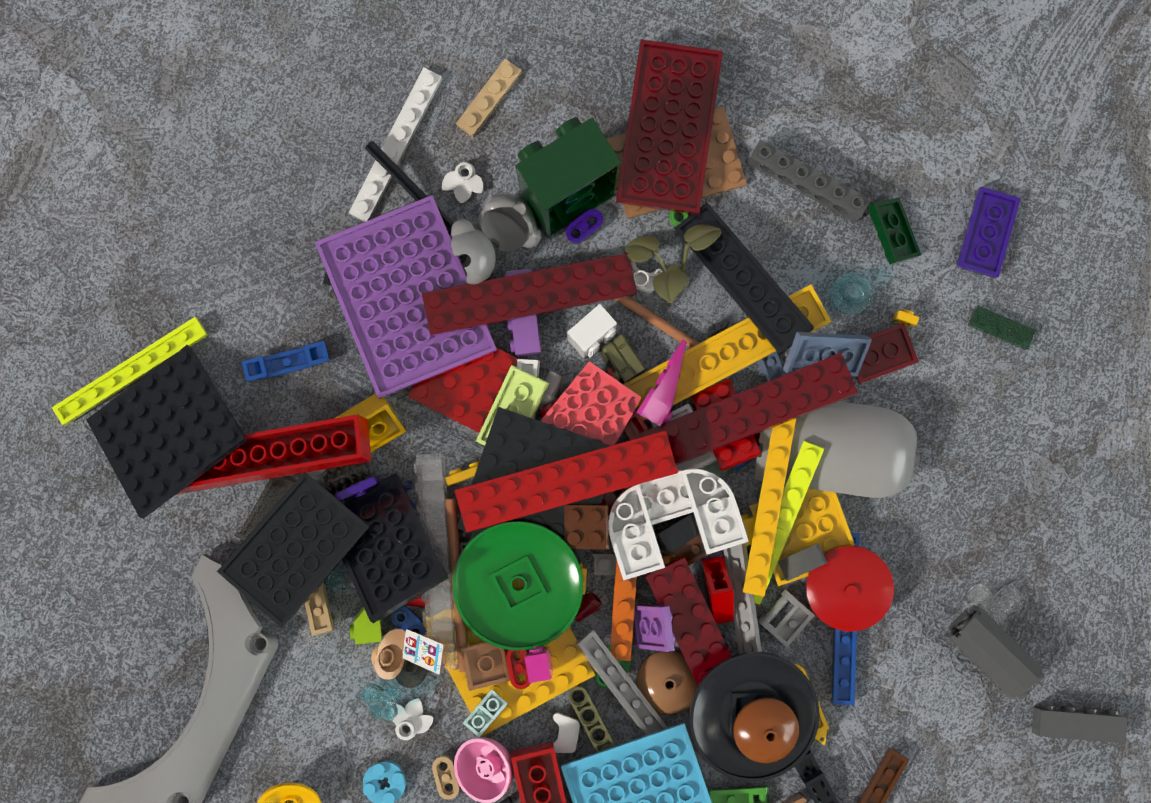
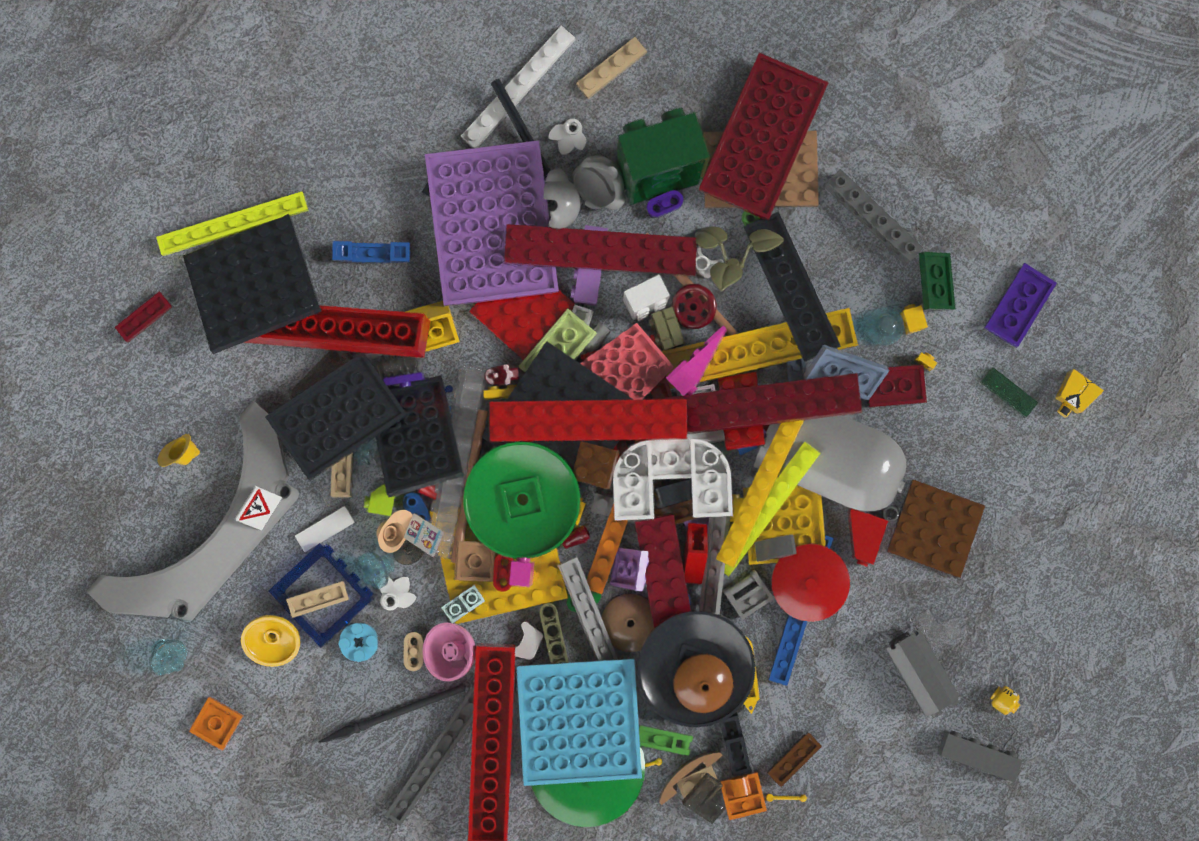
camera: 10 degrees right, 0 degrees up
none -> dark red plate [114,291,173,343]
none -> yellow piece [157,434,200,467]
none -> white piece [235,486,282,530]
none -> clear blue piece [268,543,375,648]
none -> tan plate [286,581,349,618]
none -> white tile [295,506,355,552]
none -> dark red hips [484,364,519,386]
none -> dark red plate [672,284,717,329]
none -> red slope [847,508,888,567]
none -> dark grey hinge [883,506,899,522]
none -> reddish brown plate [887,479,985,578]
none -> yellow brick [900,304,928,335]
none -> yellow head [990,686,1021,715]
none -> yellow torso [1055,369,1104,418]

